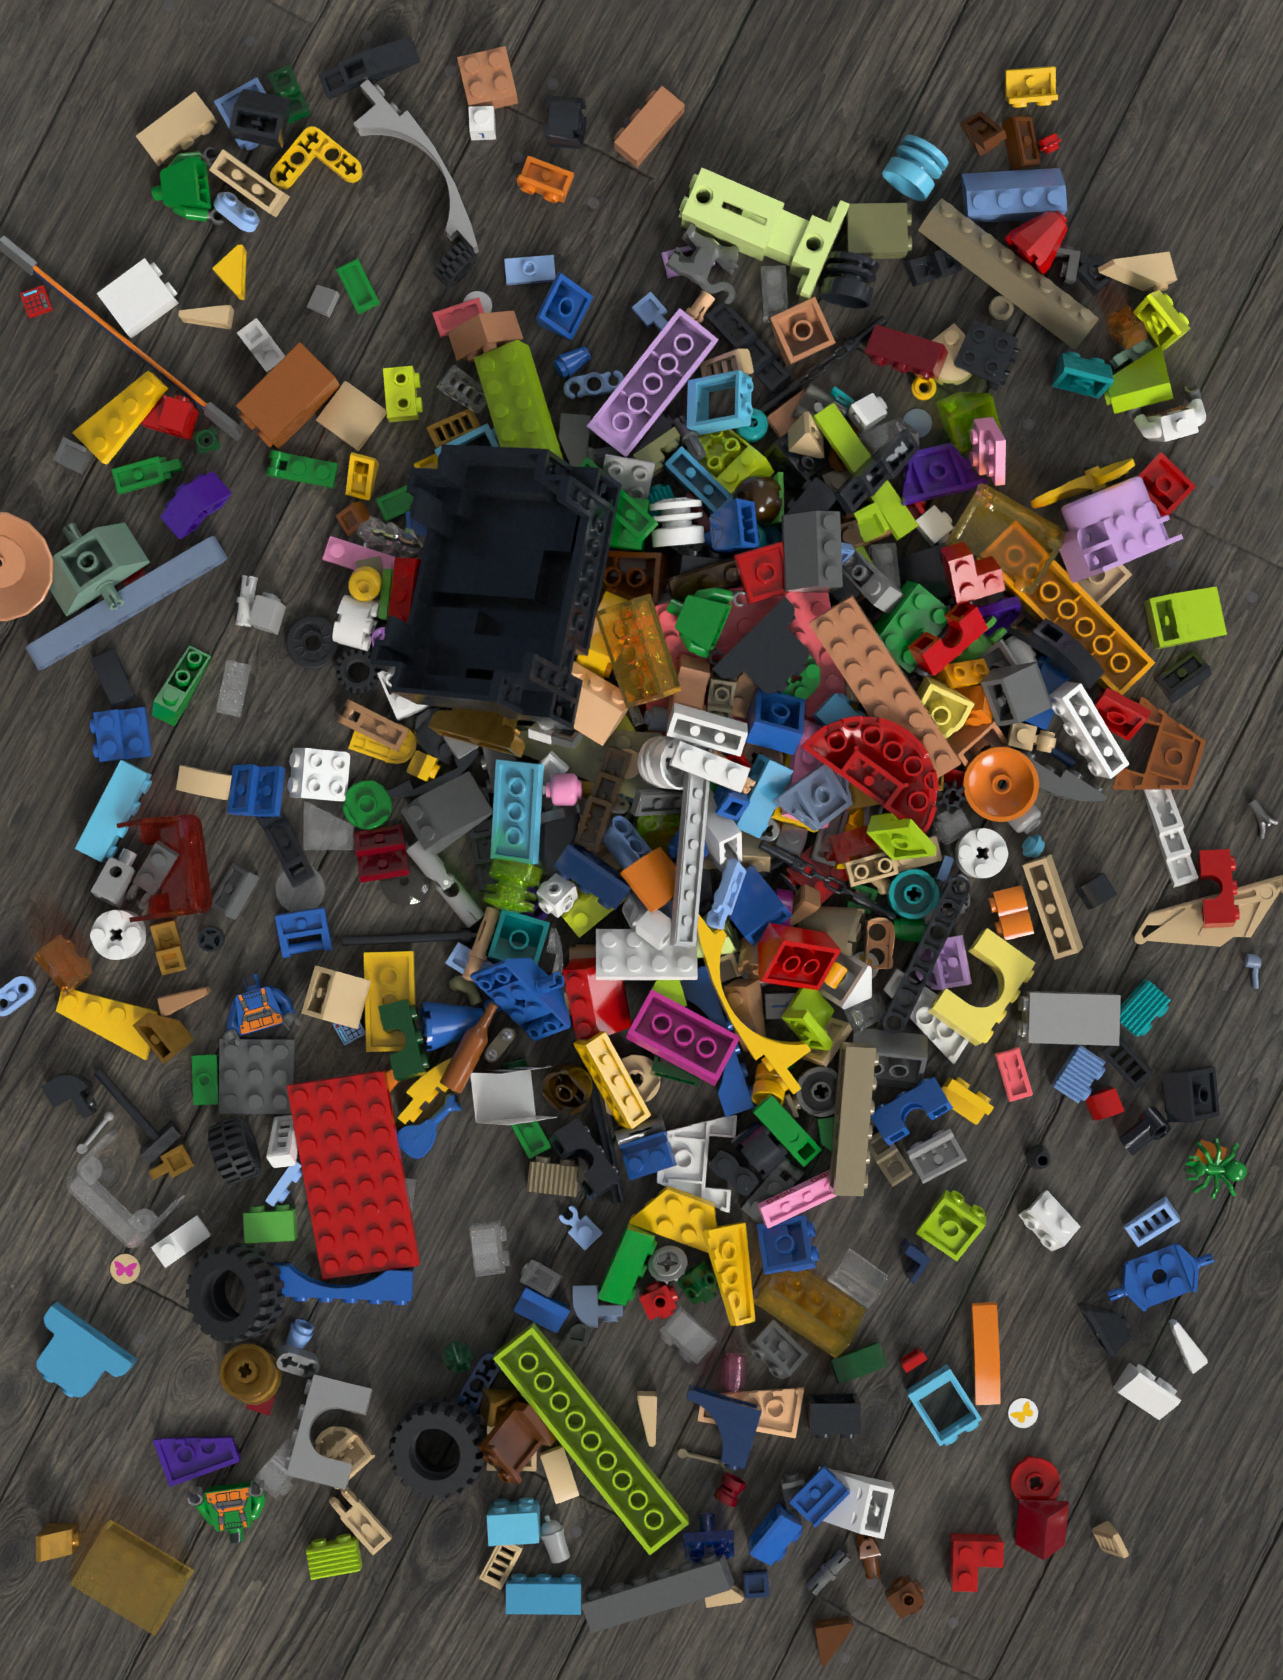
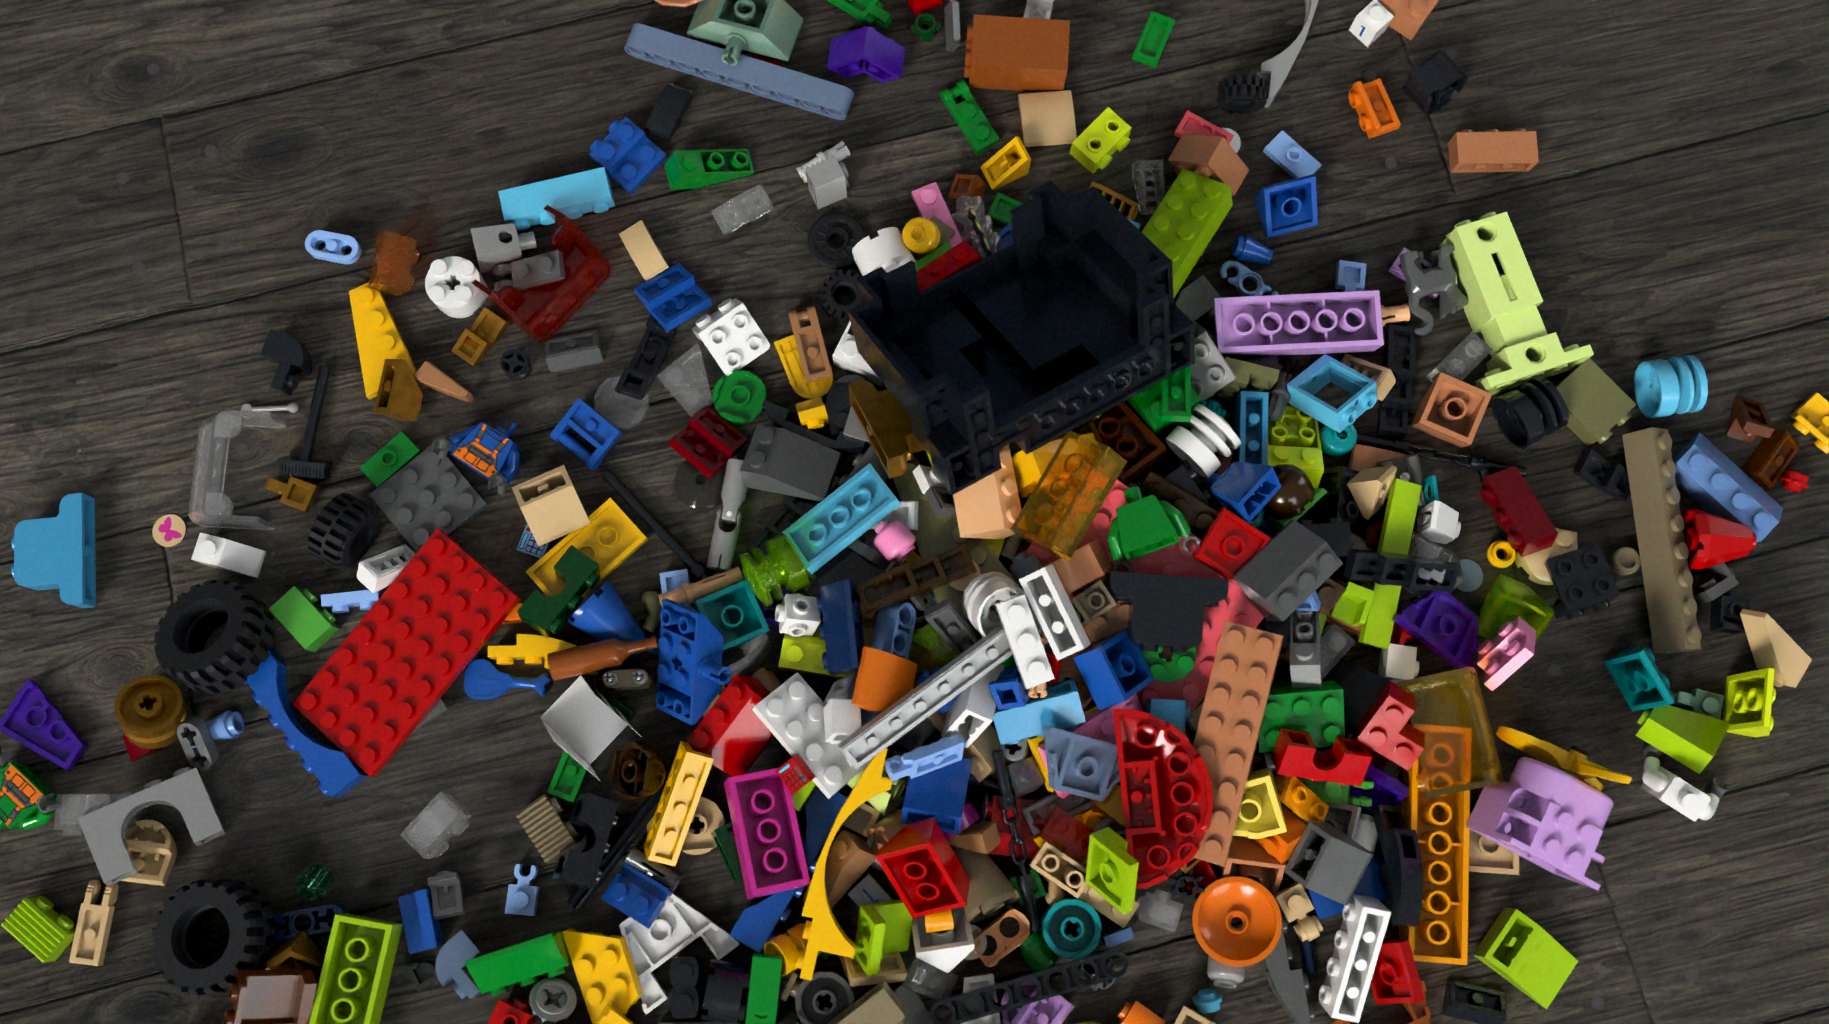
camera: 50 degrees right, 10 degrees down
light grey slope [307,285,340,318] -> none
white brick [955,828,1008,878] -> none
clear orange brick [1107,305,1148,350] -> none
red plate [1137,452,1196,517] -> none
none -> red tile [775,754,816,794]

